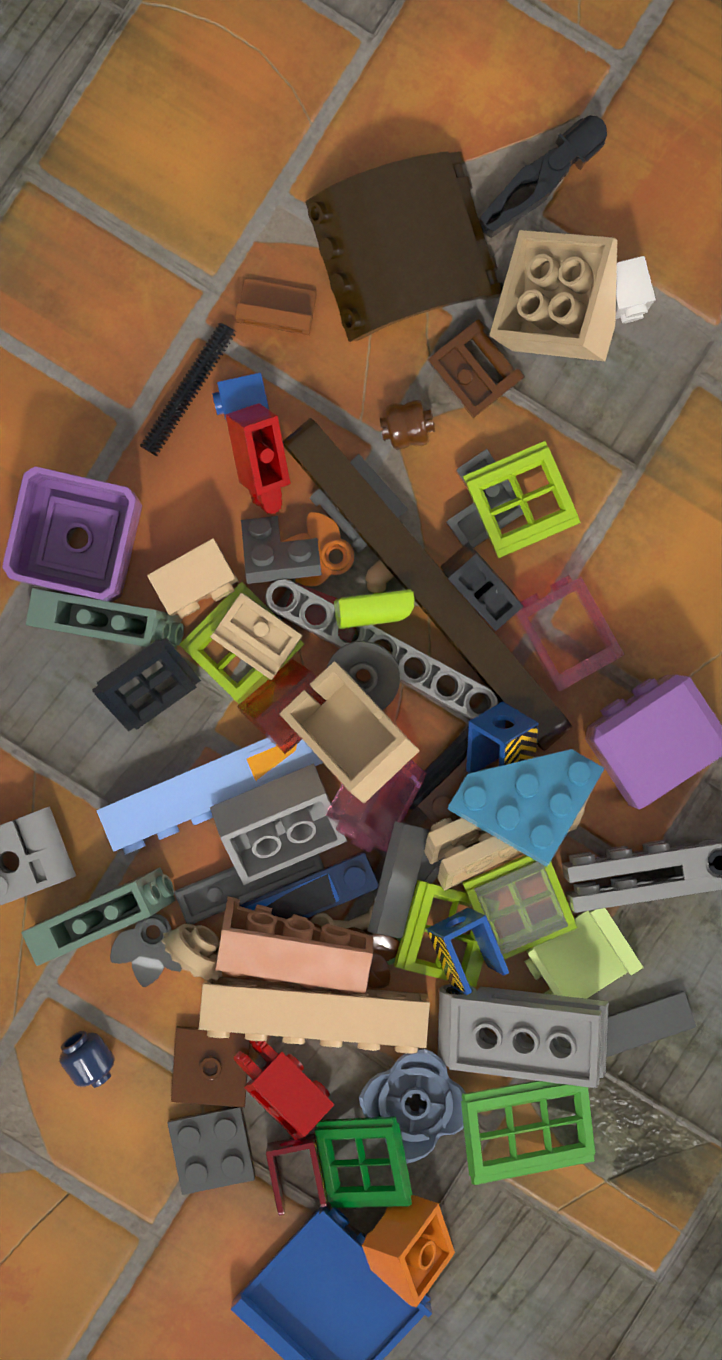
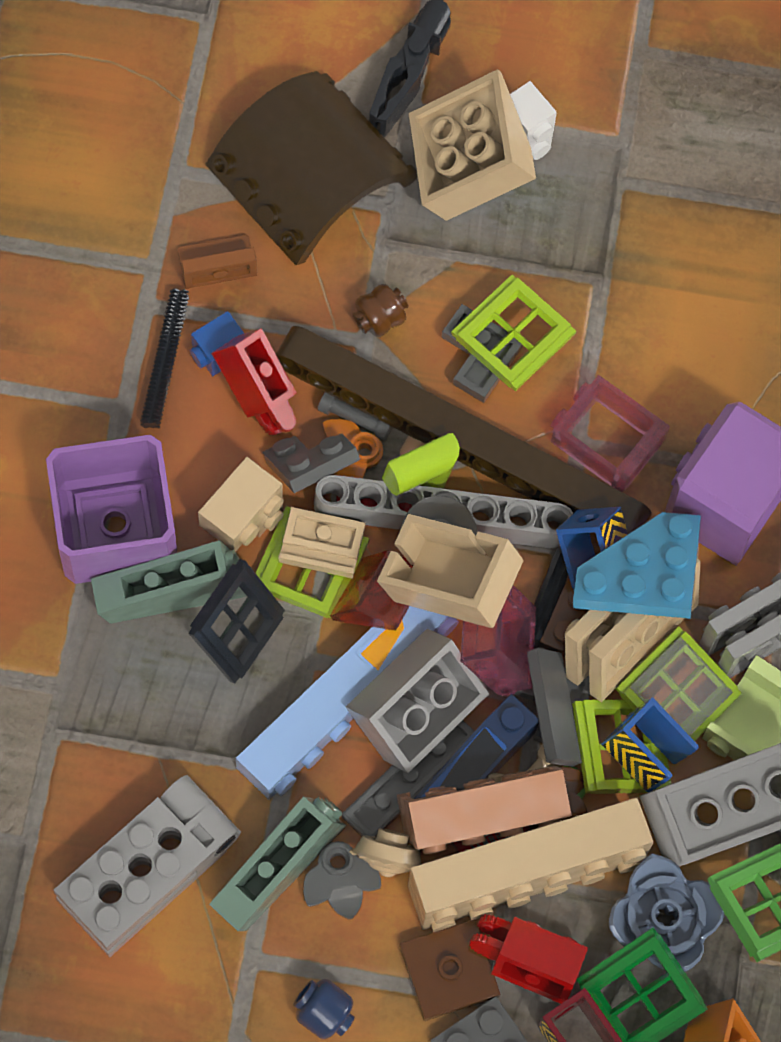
camera: 25 degrees left, 20 degrees down
reddish brown plate [427,319,525,419] -> none
black brick [440,542,524,631] -> none

